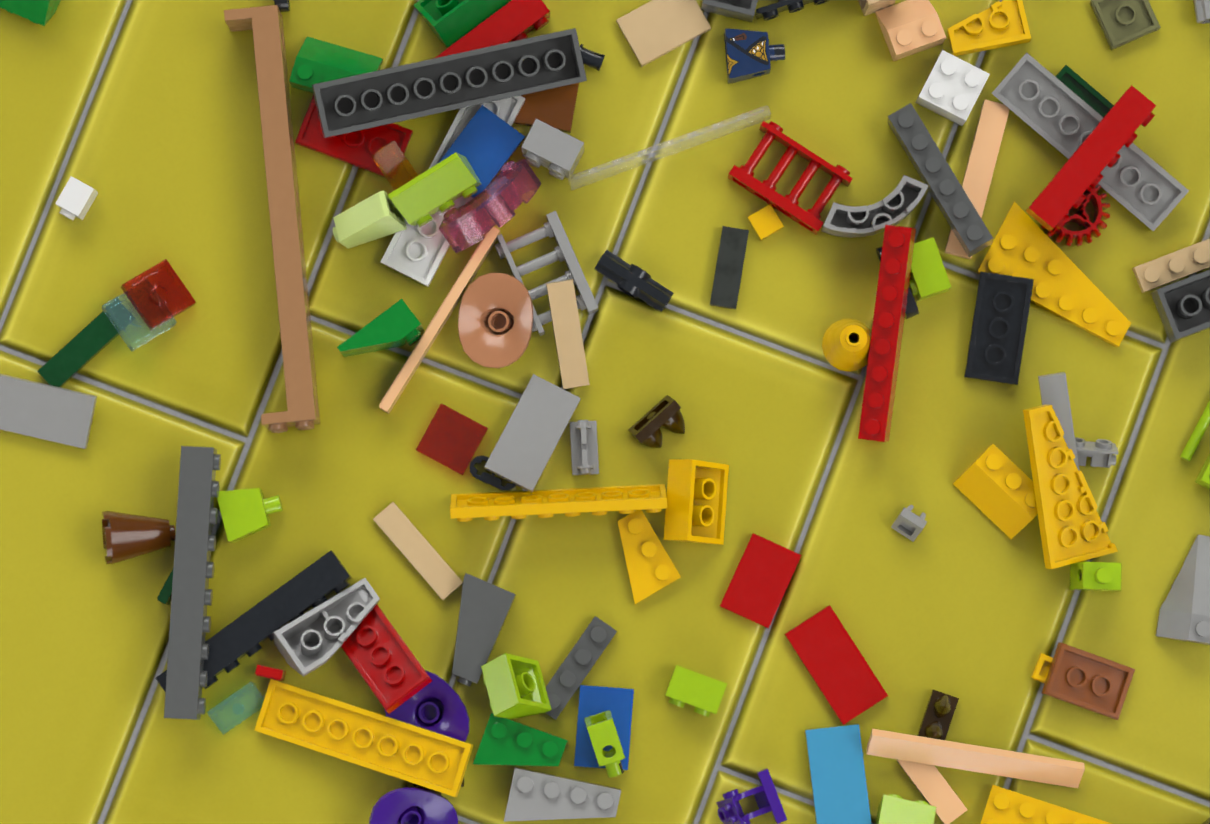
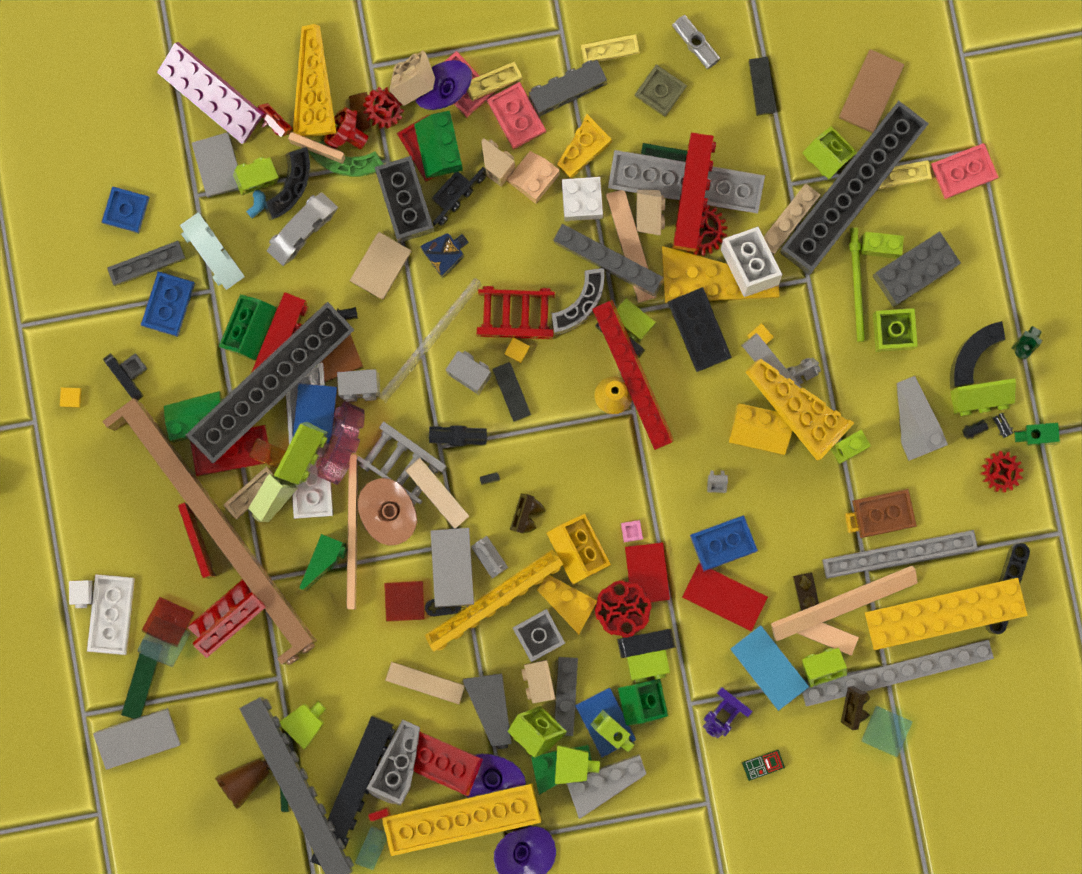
camera: 25 degrees left, 0 degrees up
none -> white tile [87,574,135,655]
none -> red tile [178,502,216,579]
none -> red fence [188,579,266,658]
none -> tan plate [224,466,273,519]
none -> light grey brick [446,351,492,395]
none -> pearl dark grey tile [480,472,500,485]
none -> light grey brick [513,609,565,662]
none -> tan slope [521,660,555,703]
none -> lime torso [555,745,600,784]
none -> red connector [595,580,652,638]
none -> black beam [617,628,676,658]
none -> green slope [618,679,668,726]
none -> bright pink tile [621,520,643,542]
none -> tan slope [636,190,665,235]
none -> blue tile [690,515,758,572]
none -> white brick [721,227,782,297]
none -> yellow tile [747,323,774,344]
none -> light grey tile [822,530,978,579]

